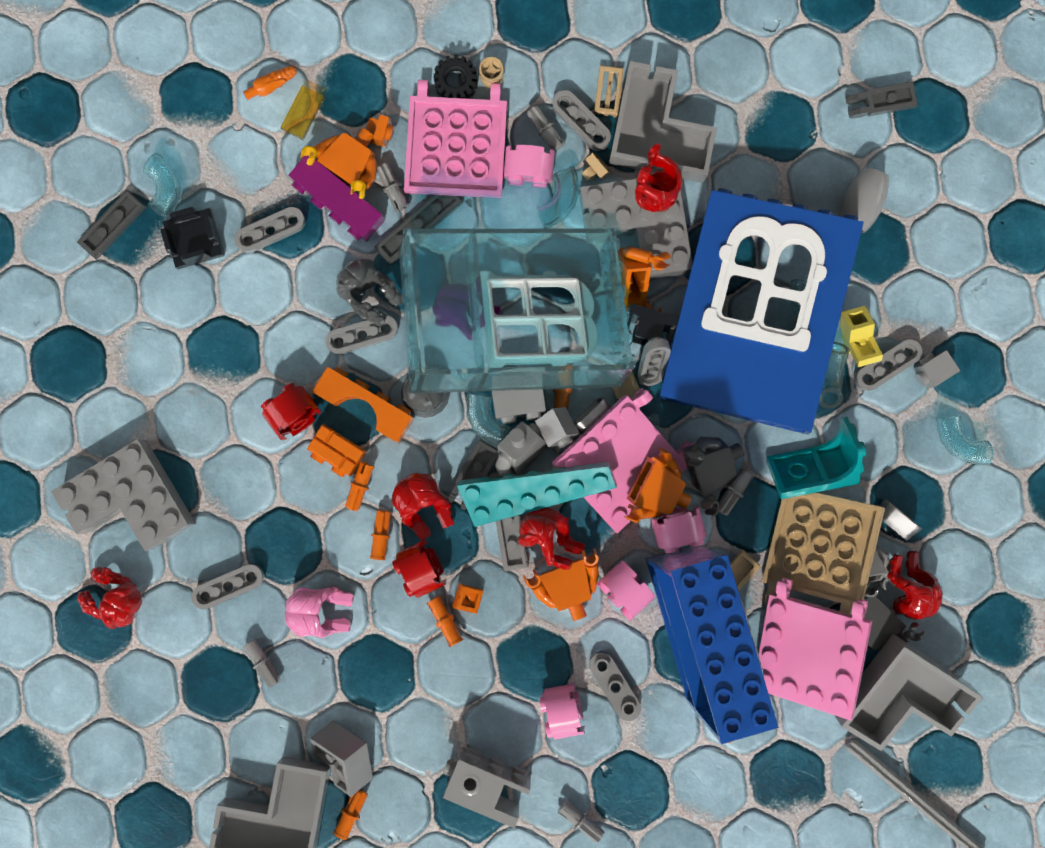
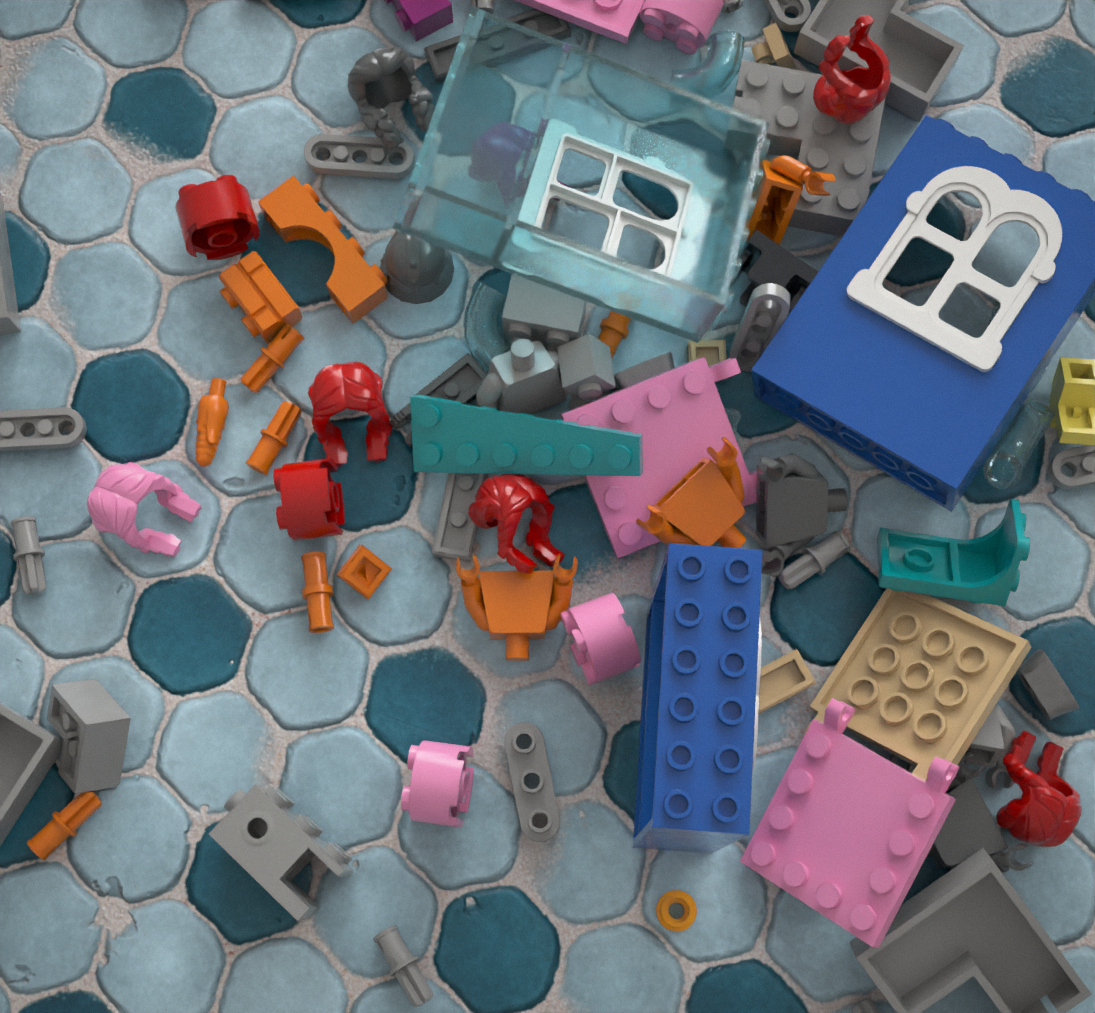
camera: 20 degrees right, 10 degrees down
none -> orange piece [195,378,229,467]

